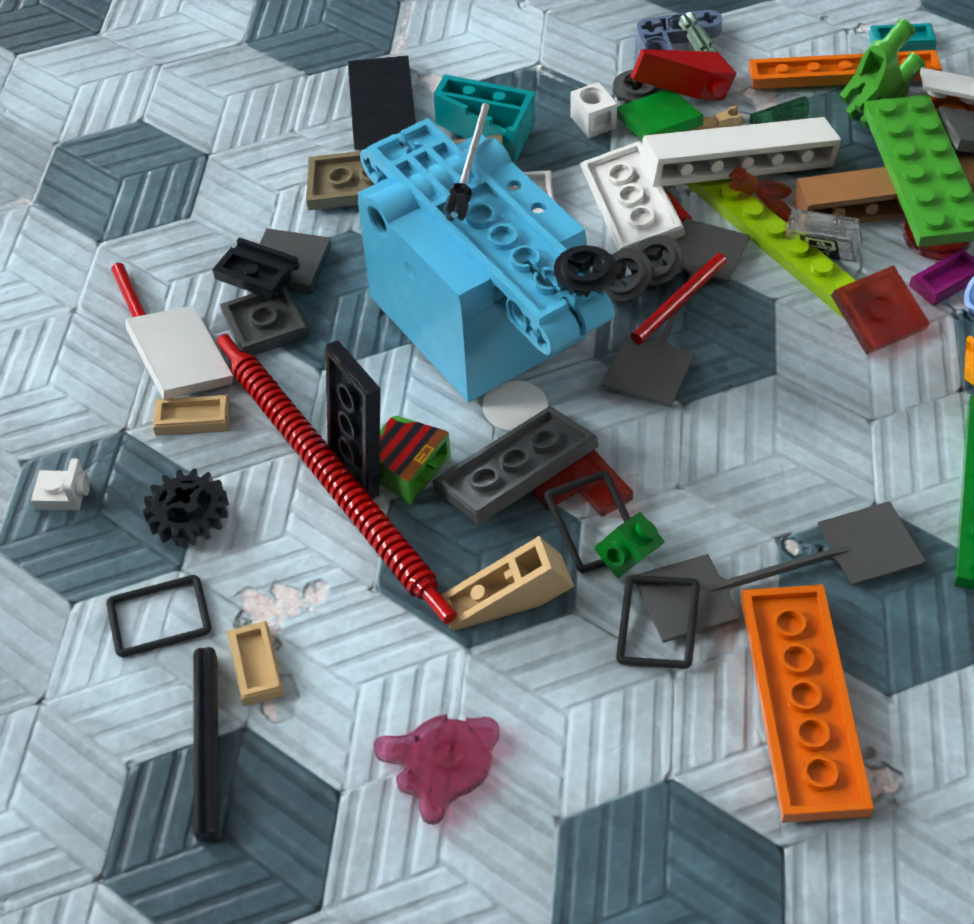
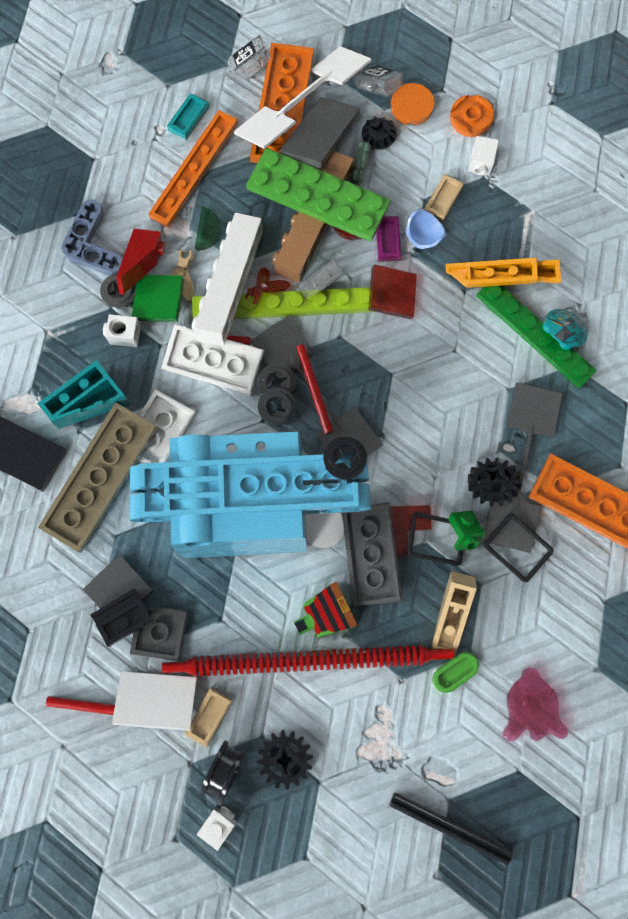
camera: 60 degrees left, 25 degrees up
black piece [106,575,211,657] -> none
tan tile [227,621,285,706] -> none
black tile [325,340,381,499] -> none
piece [444,103,489,222] -> none
sand green axle [679,12,718,52] -> none
bright green connector [840,18,926,129] -> none
none -> black wheel [199,740,247,806]
none -> bright green tile [432,652,479,693]
none -> black gear [467,458,522,507]

